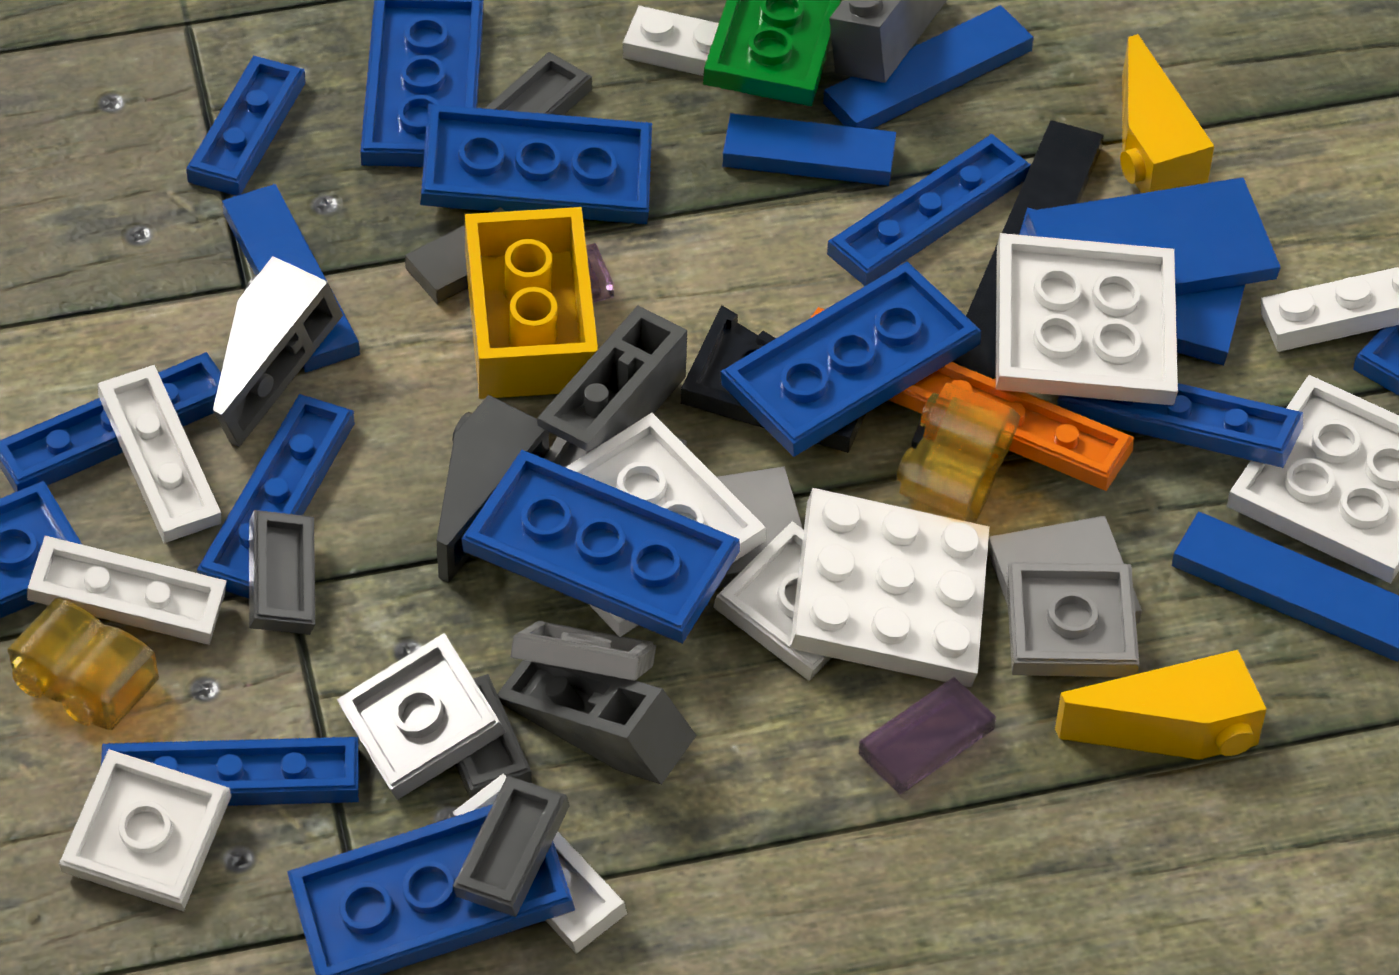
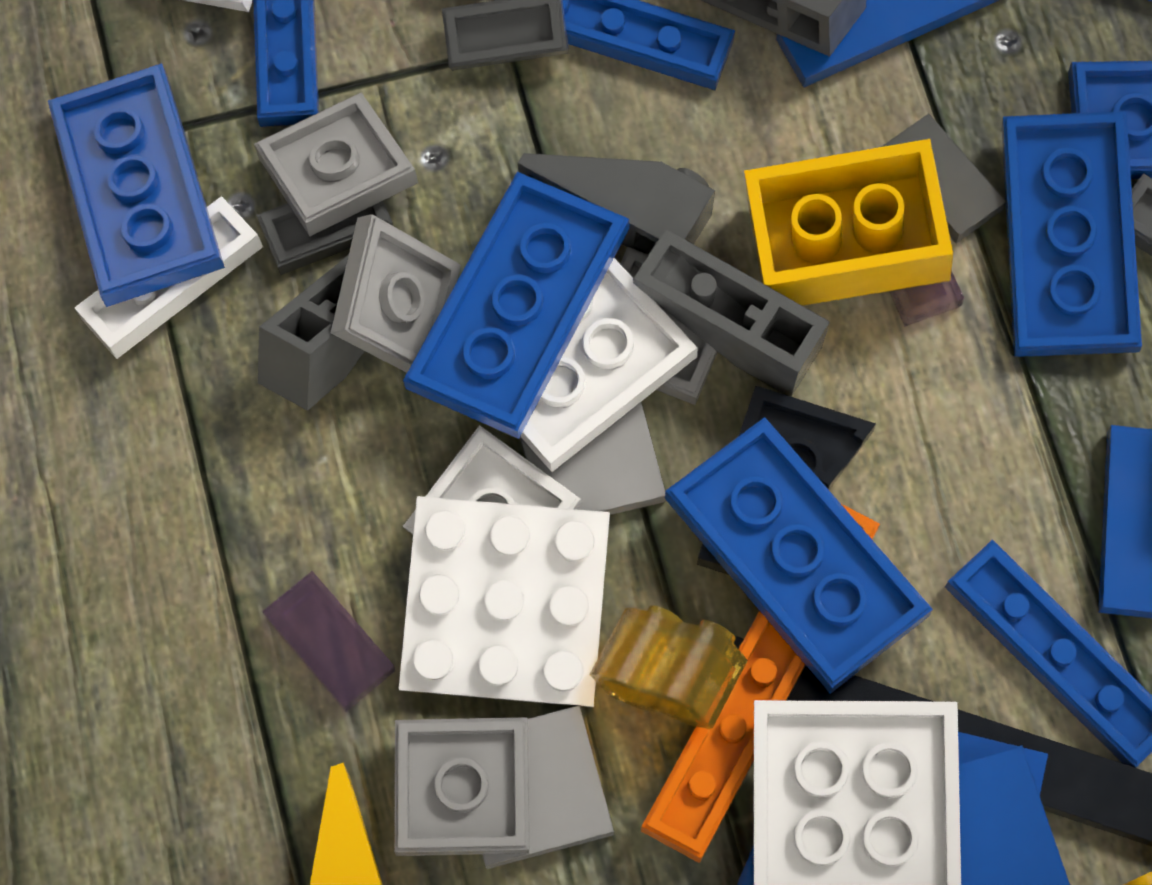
camera: 90 degrees right, 20 degrees up
dark grey tile [453,775,570,917] -> none

